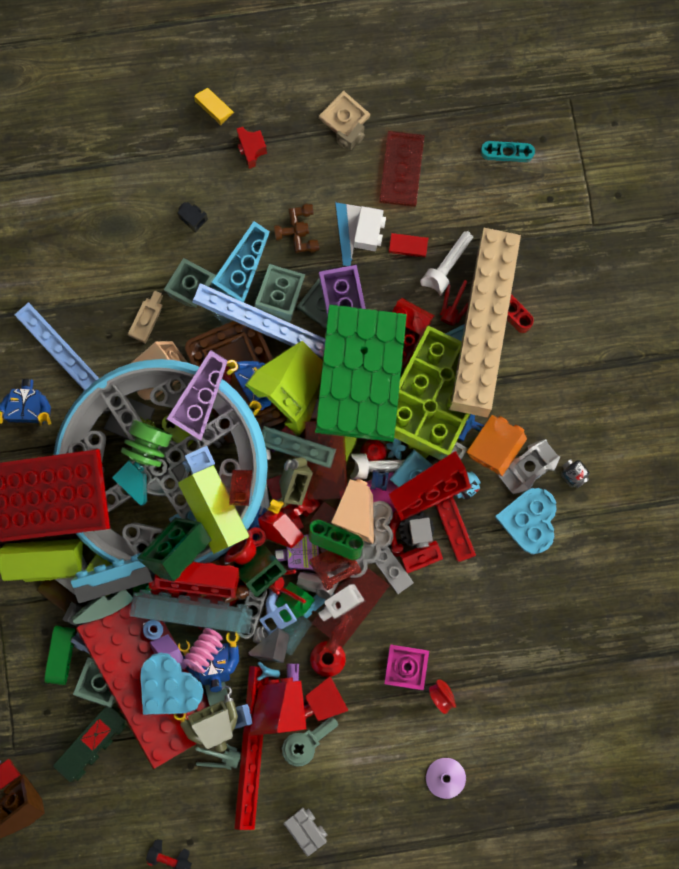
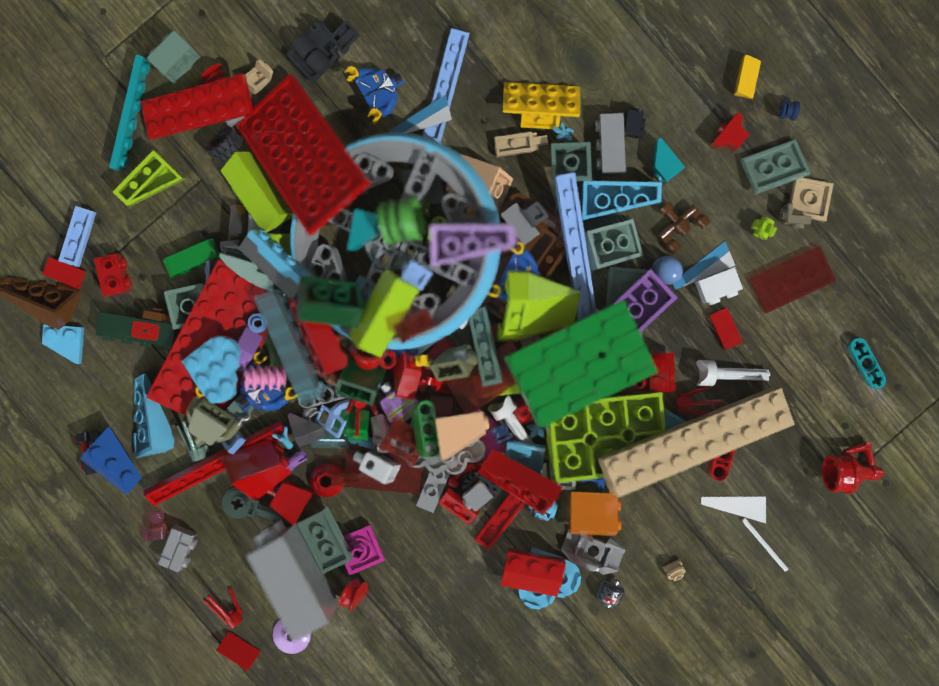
camera: 60 degrees right, 10 degrees up
none -> medium azure wing [42,324,84,364]
none -> blue wedge [80,427,142,495]
none -> red brick [94,253,132,297]
none -> medium azure wedge [133,374,174,458]
none -> clear pink piece [141,511,169,542]
none -> reddish brown plate [142,307,171,323]
none -> red plant [204,587,244,629]
none -> red slope [216,631,261,671]
none -> light grey brick [247,520,339,642]
none -> sand green tile [296,507,353,574]
none -> sticker [389,95,452,133]
none -> red slope [500,547,566,597]
none -> light grey tile [501,203,540,245]
none -> yellow bracket [503,82,580,129]
none -> dark grey tile [521,201,549,228]
none -> medium azure plant [552,122,574,143]
none -> light grey brick [595,113,626,175]
none -> teal slope [652,138,685,185]
none -> medium blue helmet [652,256,683,285]
none -> tan plate [662,559,686,581]
none -> white sticker [701,497,766,523]
none -> sand green tile [741,139,811,195]
none -> white axle [741,518,788,572]
none -> lime gear [751,216,777,240]
none -> dark blue wheel [778,99,800,121]
none -> red piece [822,442,884,494]

